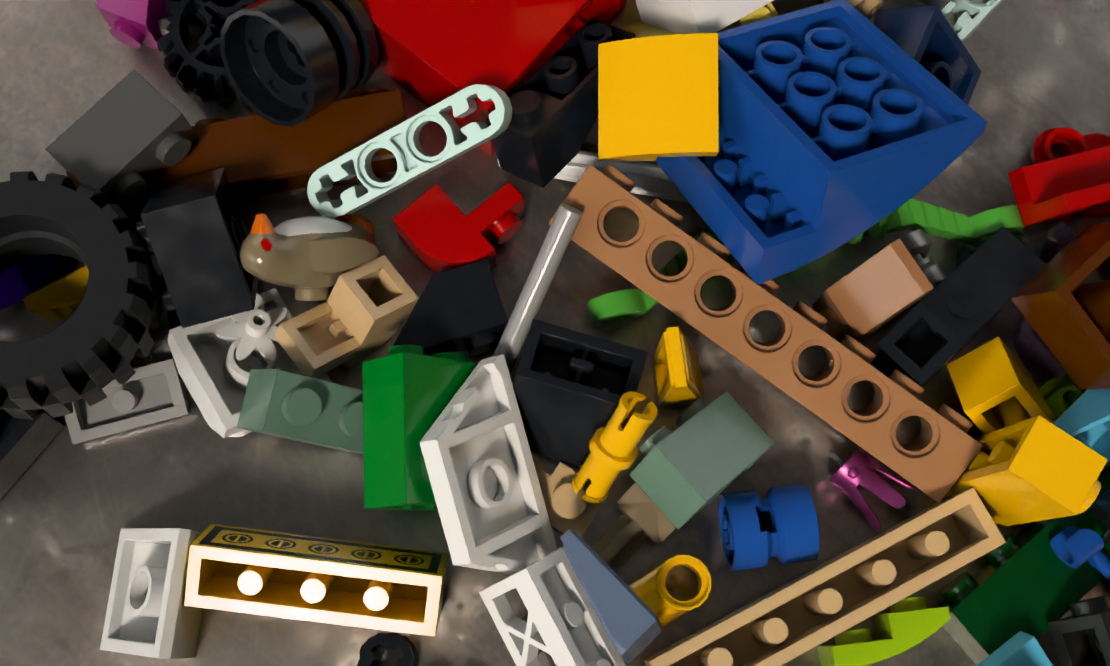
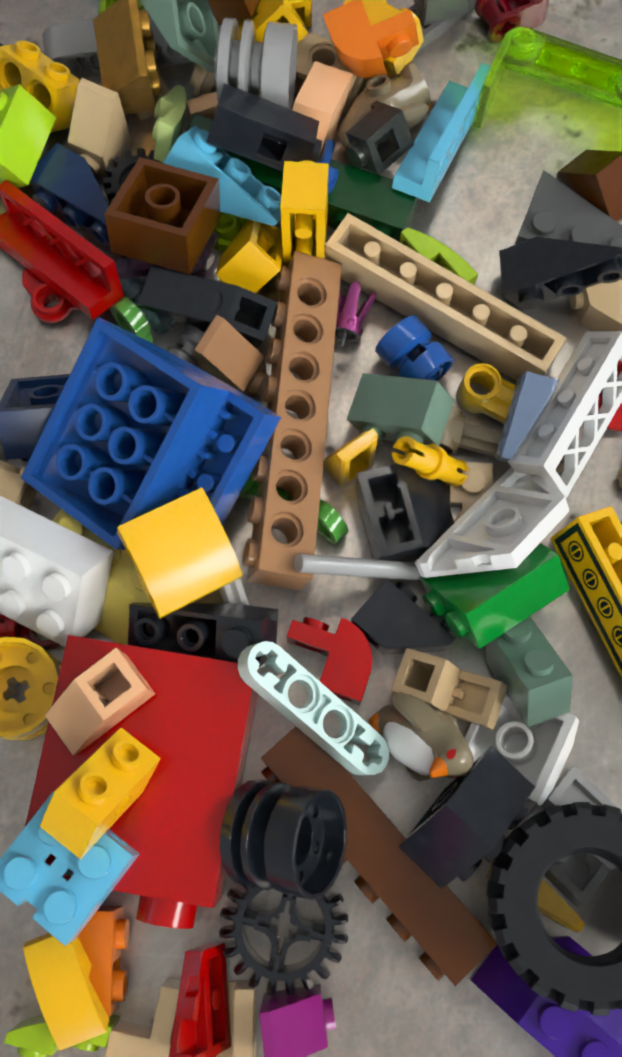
camera: 115 degrees left, 0 degrees up
dark grey brick [45,70,199,209] -> none
white plant [216,293,288,363] -> none

